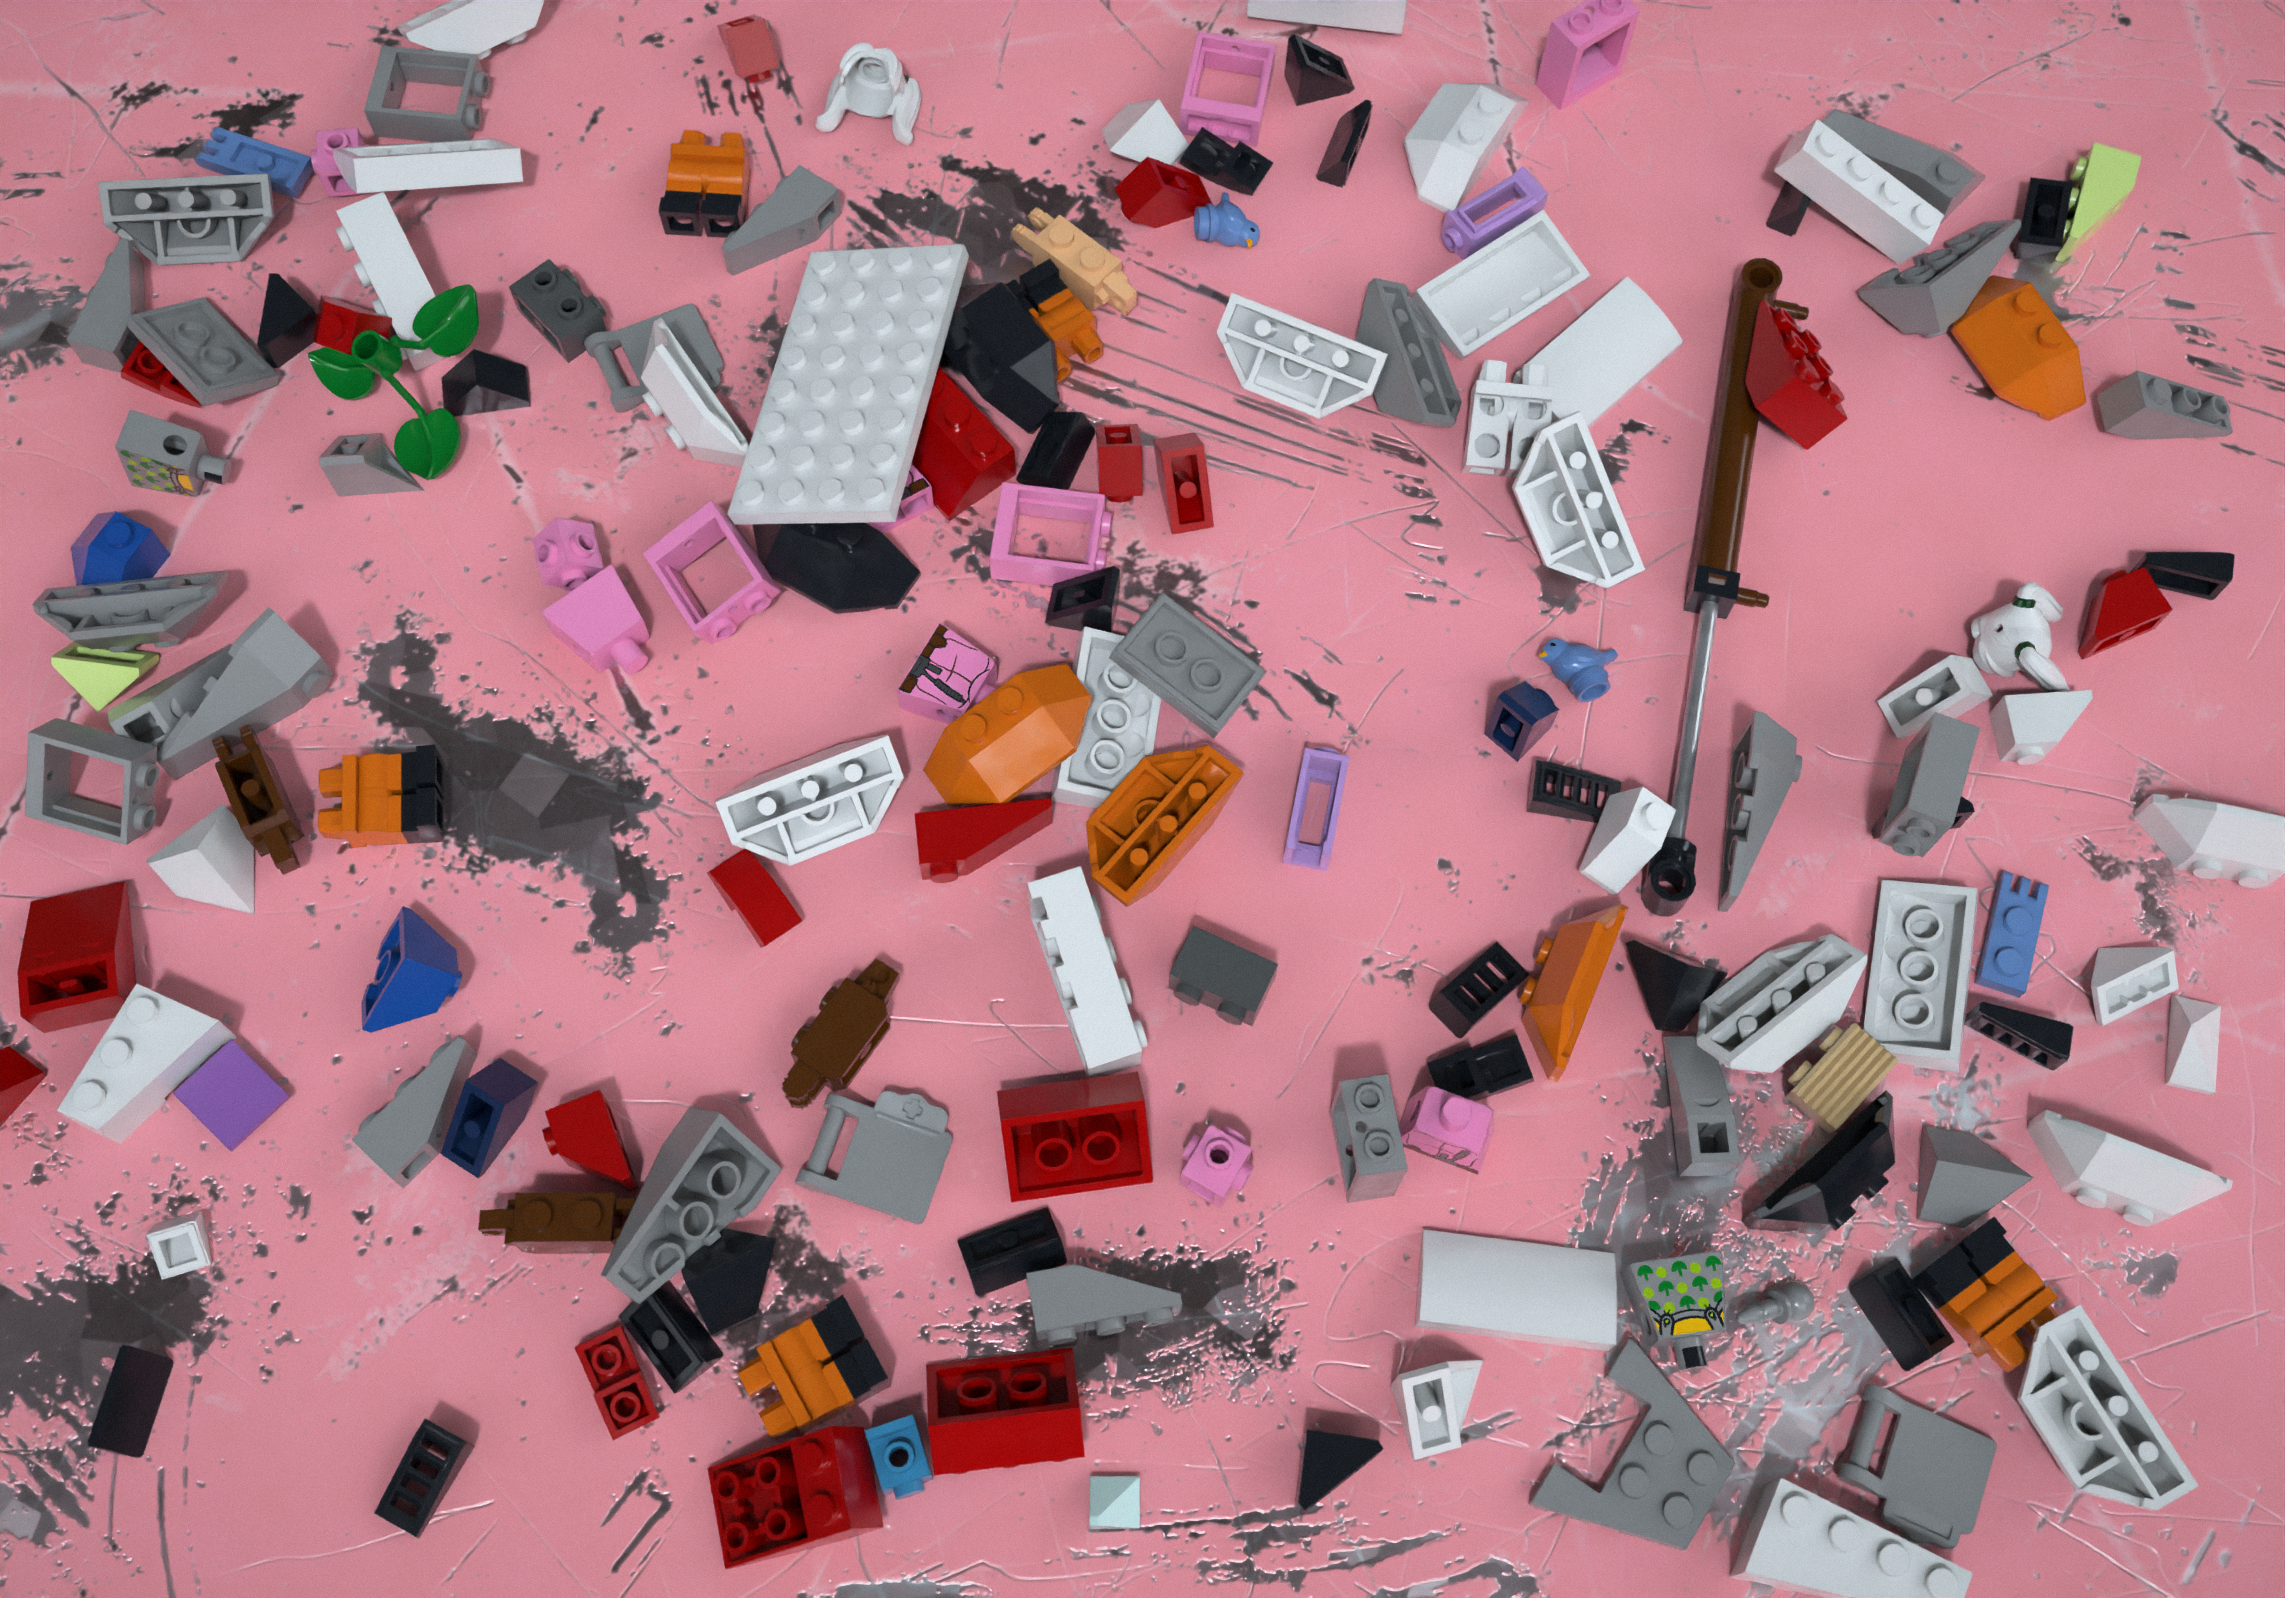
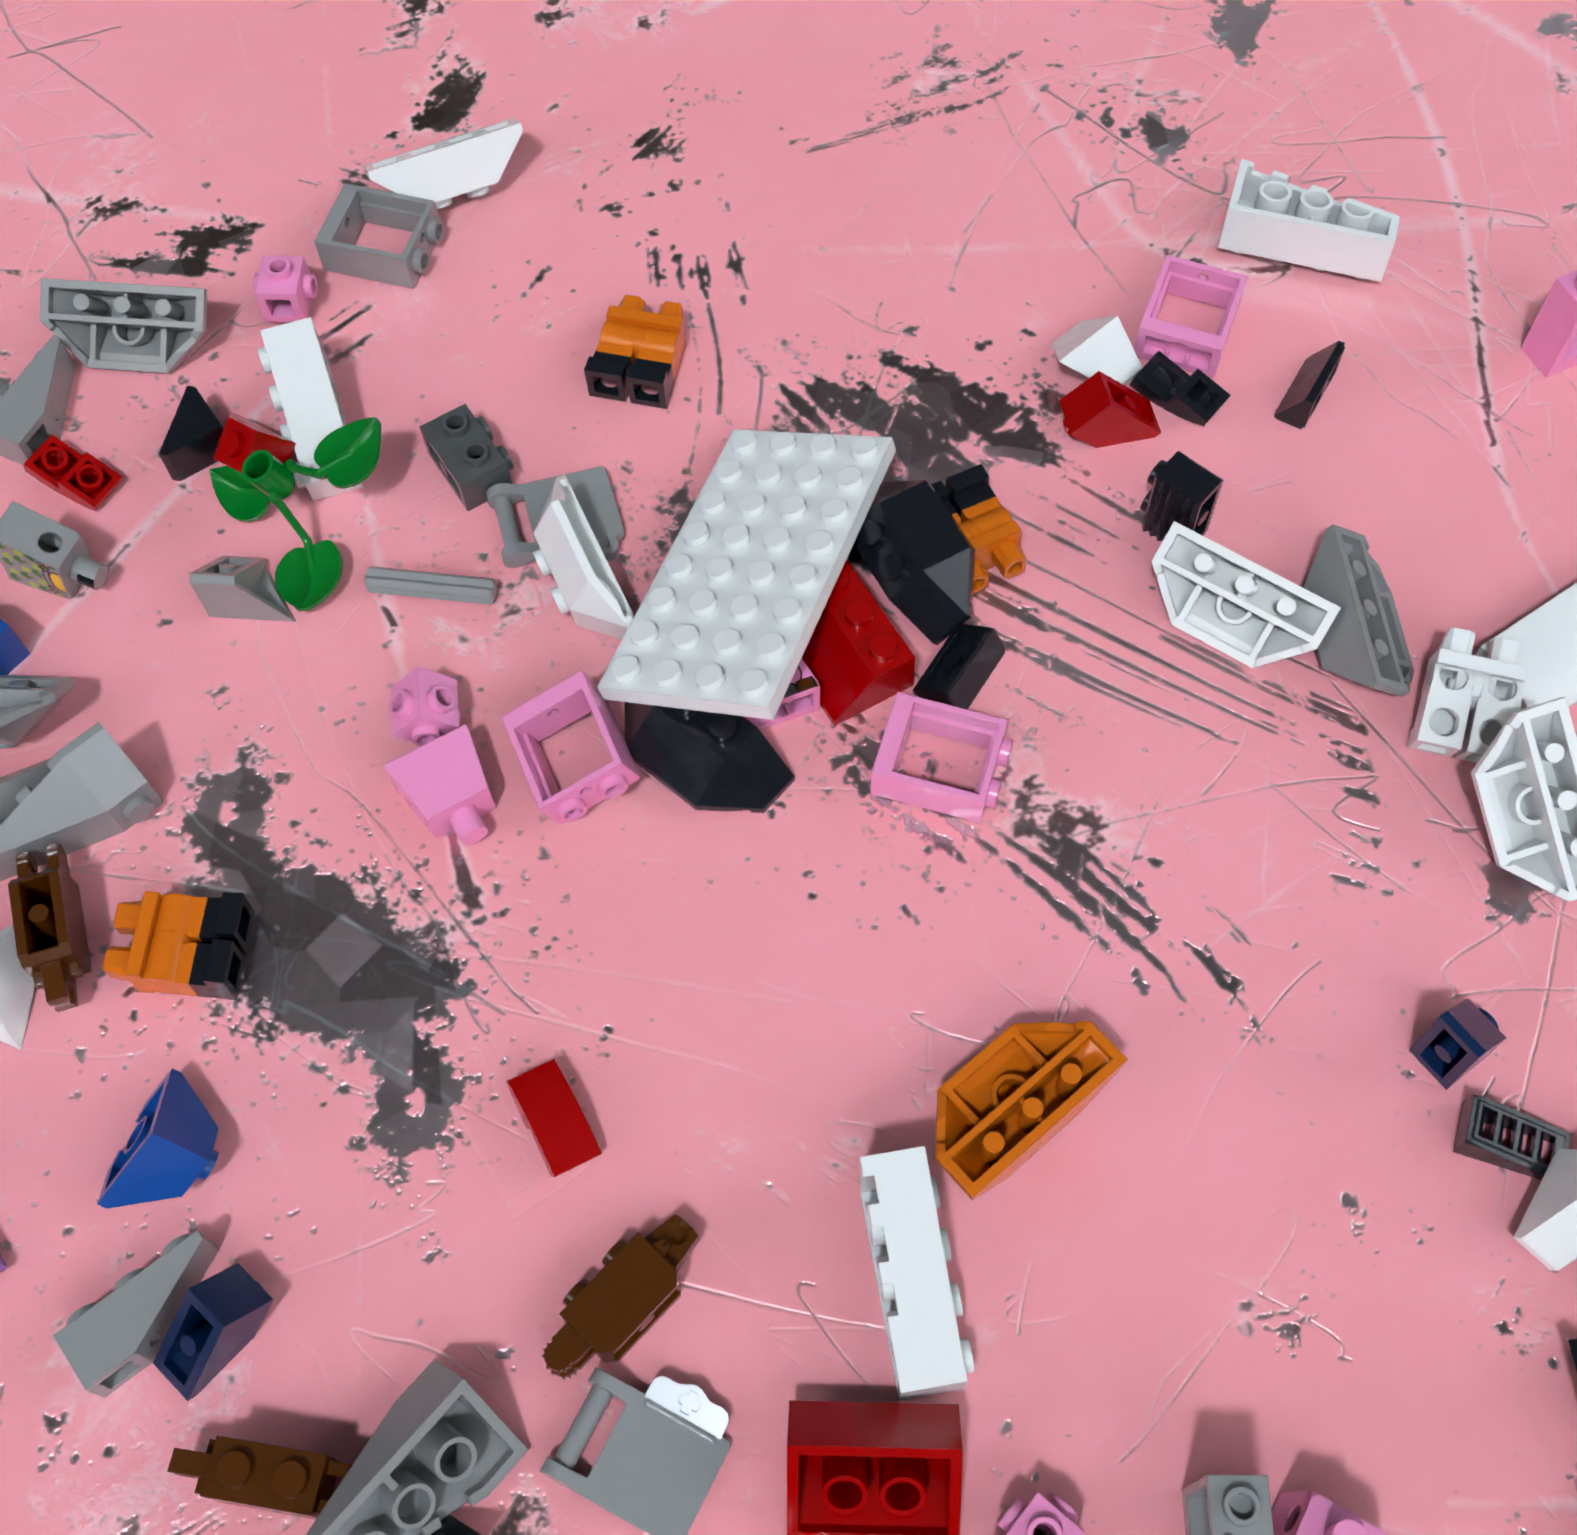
camera: 15 degrees right, 5 degrees down
light grey tile [127,297,279,407] -> none
medium blue hinge [195,127,313,198] -> none
white slope [332,138,523,193] -> none
black slope [441,349,531,417] -> none
red slope [542,1090,639,1192] -> none
white wedge [715,734,904,866] -> none
red slope [717,14,779,83] -> none
light grey slope [721,165,842,276] -> none
white hair [816,43,921,146] -> none
bright pink torso [897,623,997,724] -> none
red slope [914,798,1053,883] -> none
orange wedge [923,663,1093,806] -> none
light nougat hinge [1010,208,1137,315] -> none
black slope [1045,566,1120,633] -> none
white slope [1050,627,1161,808] -> none
red slope [1096,424,1142,502] -> none
light grey tile [1109,592,1267,738] -> none
red slope [1153,432,1214,535] -> none
dark grey brick [1168,926,1278,1026] -> none
medium blue animal [1194,193,1260,248] -> none
lavender window [1282,747,1349,871] -> none
black slope [1284,34,1355,106] -> none
white wedge [1404,83,1529,213] -> none
white slope [1410,210,1591,360] -> none
black slope [1427,1034,1534,1101] -> none
black slope [1429,942,1530,1039] -> none
lavender window [1441,166,1548,261] -> none
orange wedge [1519,904,1629,1083] -> none
medium blue animal [1538,638,1618,702] -> none
none -> light grey axle [364,566,497,605]
none -> black brick [1140,451,1224,541]

